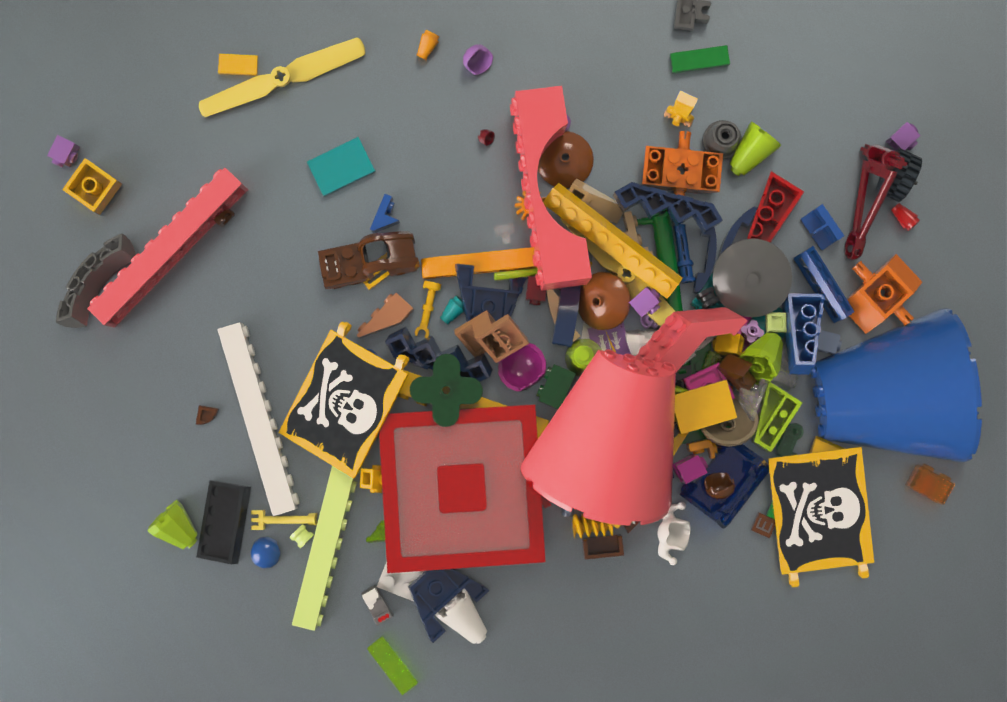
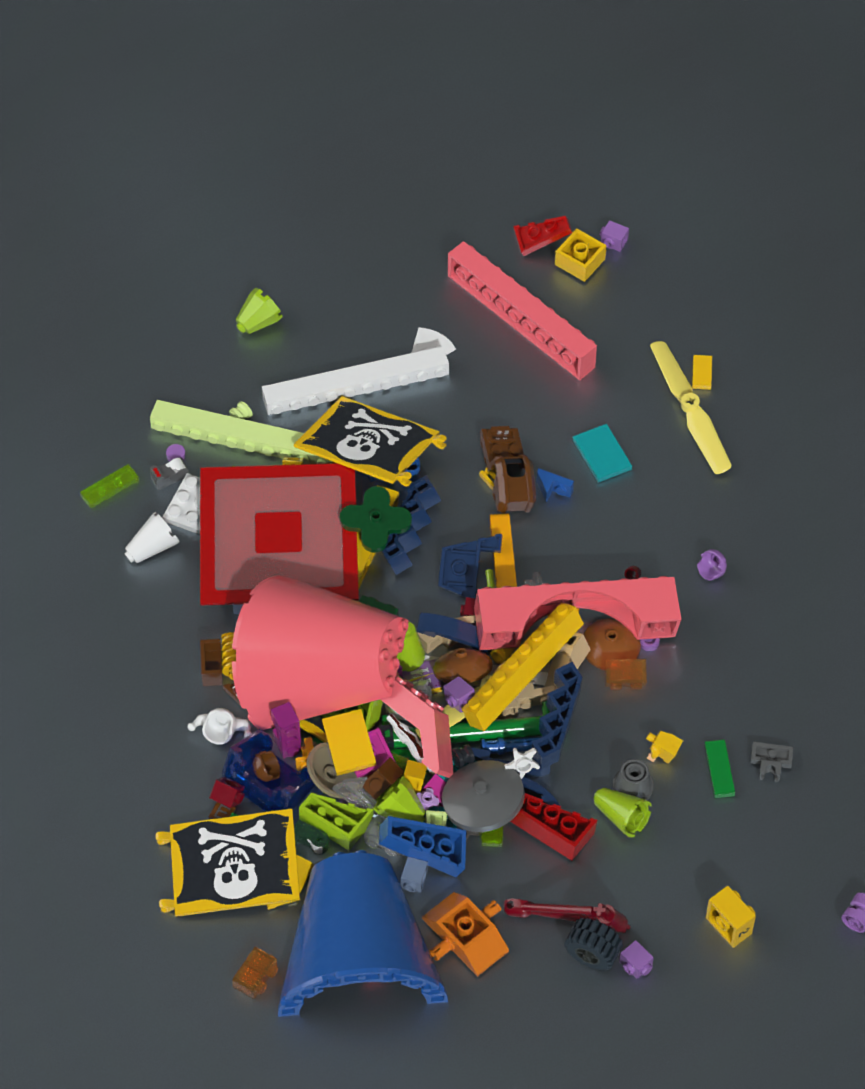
camera: 90 degrees right, 30 degrees down
dark grey brick [56,233,136,328] -> none
reddish brown tile [196,405,219,425] -> none
black slope [196,480,251,565] -> none
reddish brown tile [214,209,235,227] -> none
light yellow hinge [251,510,318,530] -> none
blue hair [251,537,280,569] -> none
nougat slope [357,293,414,338] -> none
dark blue wing [408,569,489,643] -> none
yellow piece [415,280,442,338] -> none
light orange cone [416,30,440,60] -> none
teal cone [440,295,464,325] -> none
medium nougat bracket [454,310,529,363] -> none
magenta cylinder [498,343,547,391] -> none
orange slope [642,131,723,196] -> none
blue fence [793,246,854,323] -> none
blue panel [800,204,844,250] -> none
red cone [891,203,920,231] -> none
none -> medium lavender tile [166,444,186,462]
none -> dark red brick [209,776,245,808]
none -> white sticker [411,327,456,355]
none -> white animal [504,748,540,779]
none -> red wing [513,216,572,256]
none -> clear orange brick [605,659,647,690]
none -> yellow brick [706,886,756,948]

